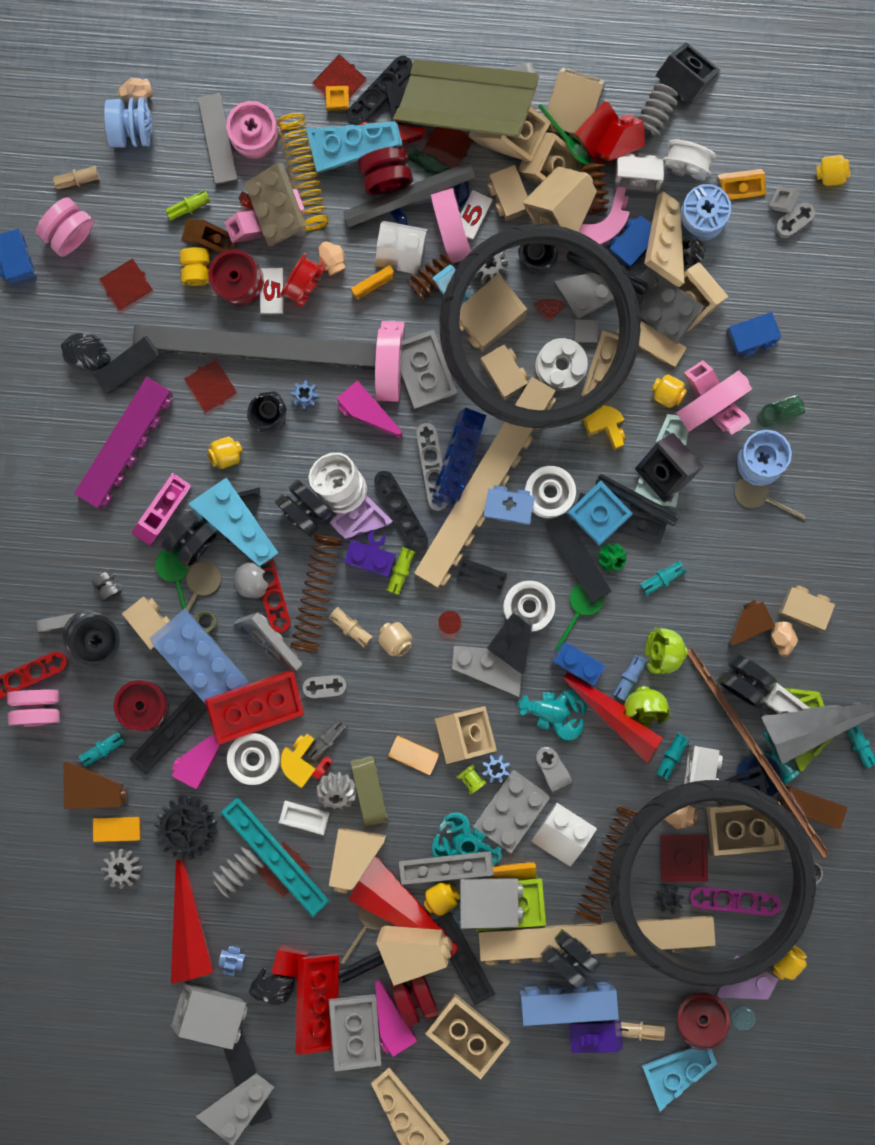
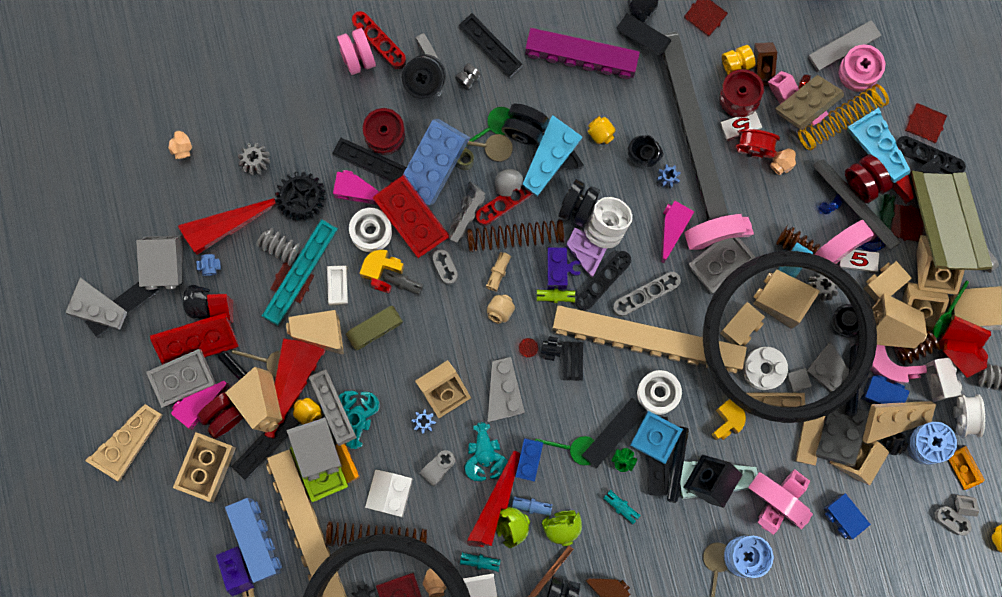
camera: 65 degrees right, 5 degrees down
reddish brown slope [63,762,128,809] -> none
teal pin [79,730,126,768] -> none
light orange tile [93,817,141,842] -> none
tan brick [122,596,170,651] -> none
dark pink slope [131,473,192,546] -> none
lime axle [166,189,211,220] -> none
clear red piece [184,359,237,413] -> none
light grey gear [317,771,356,811] -> none
light orange tile [326,86,349,111] -> none
light orange tile [351,265,395,300] -> none
white slope [375,221,428,274] -> none
light orange slope [388,735,439,775] -> none
clear blue brick [432,407,487,505] -> none
lime bush [456,764,487,795] -> none
light grey plate [473,770,551,853] -> none
medium blue brick [484,486,534,525] -> none
black wing [487,610,533,675] -> none
white wheel [503,581,555,632] -> none
clear red tile [534,299,566,321] -> none
black wheel [540,929,601,989] -> none
yellow head [652,374,687,408] -> none
clear green piece [757,395,805,427] -> none
none -> light nougat rock [168,131,192,159]
none -> black tile [459,13,523,79]
none -> black gear [541,336,562,361]

